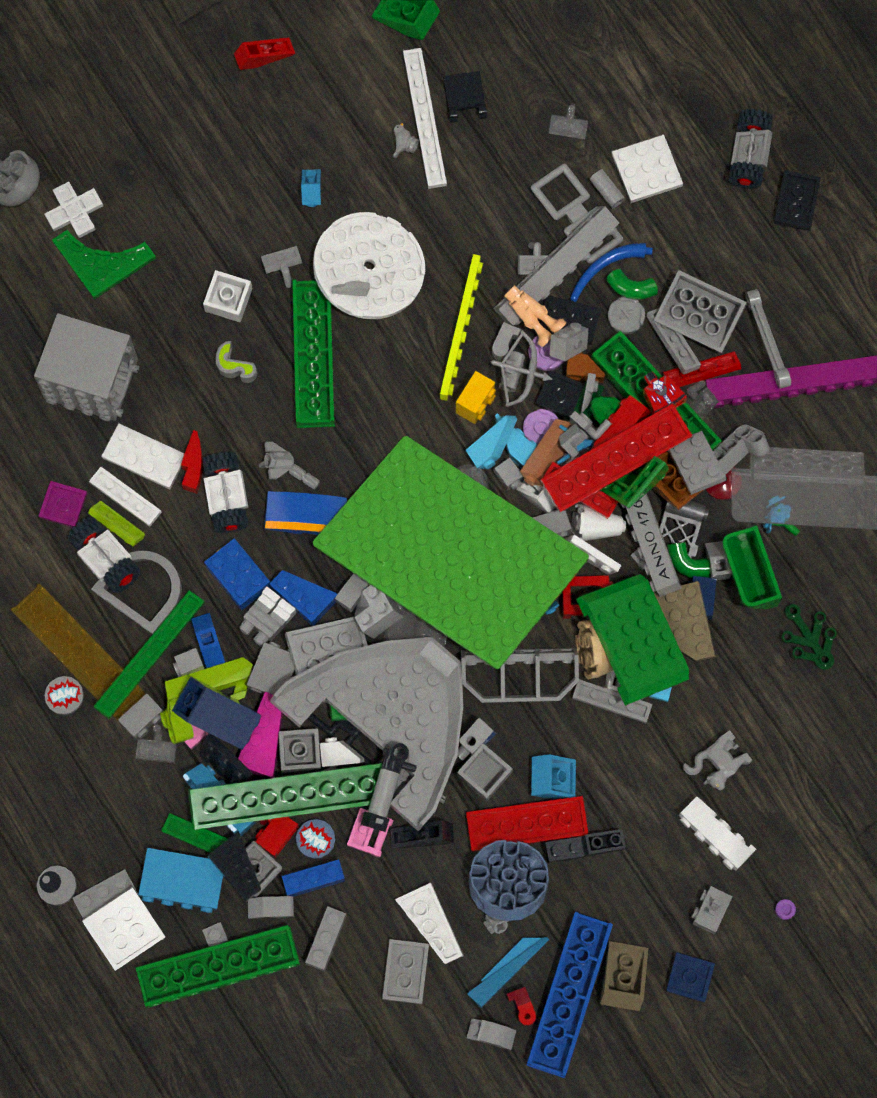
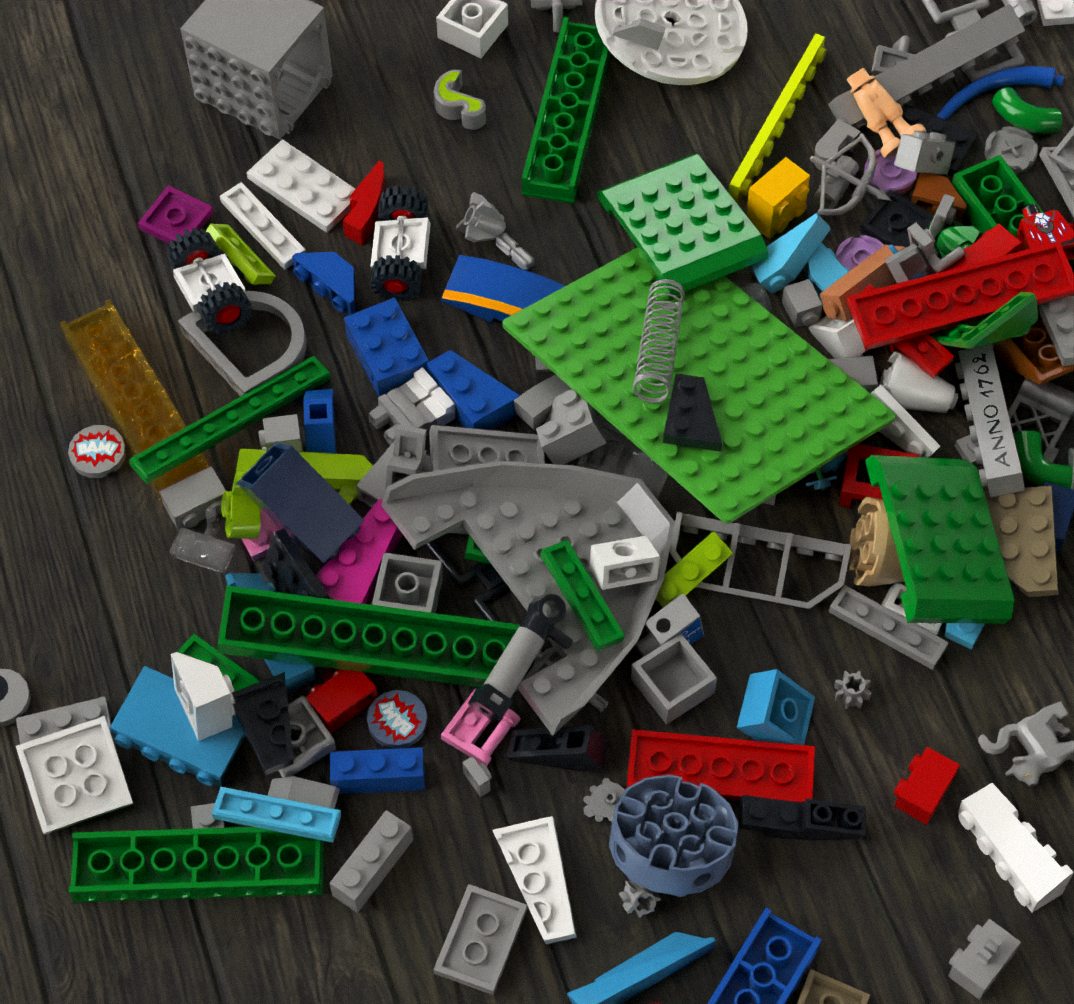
camera: 15 degrees right, 15 degrees down
white slope [320,737,364,767] -> none
none -> white slope [171,652,235,741]
none -> medium azure tile [212,787,341,843]
none -> blue slope [292,252,356,316]
none -> light grey brick [385,424,427,491]
none -> light grey plate [462,756,492,798]
none -> green plate [540,540,625,652]
none -> light grey piece [583,778,625,822]
none -> white brick [589,536,660,590]
none -> slope [597,154,768,298]
none -> light grey piece [633,279,685,403]
none -> lime plate [656,531,733,608]
none -> black wing [663,373,722,452]
none -> light grey gear [834,671,871,709]
none -> red brick [893,747,960,825]

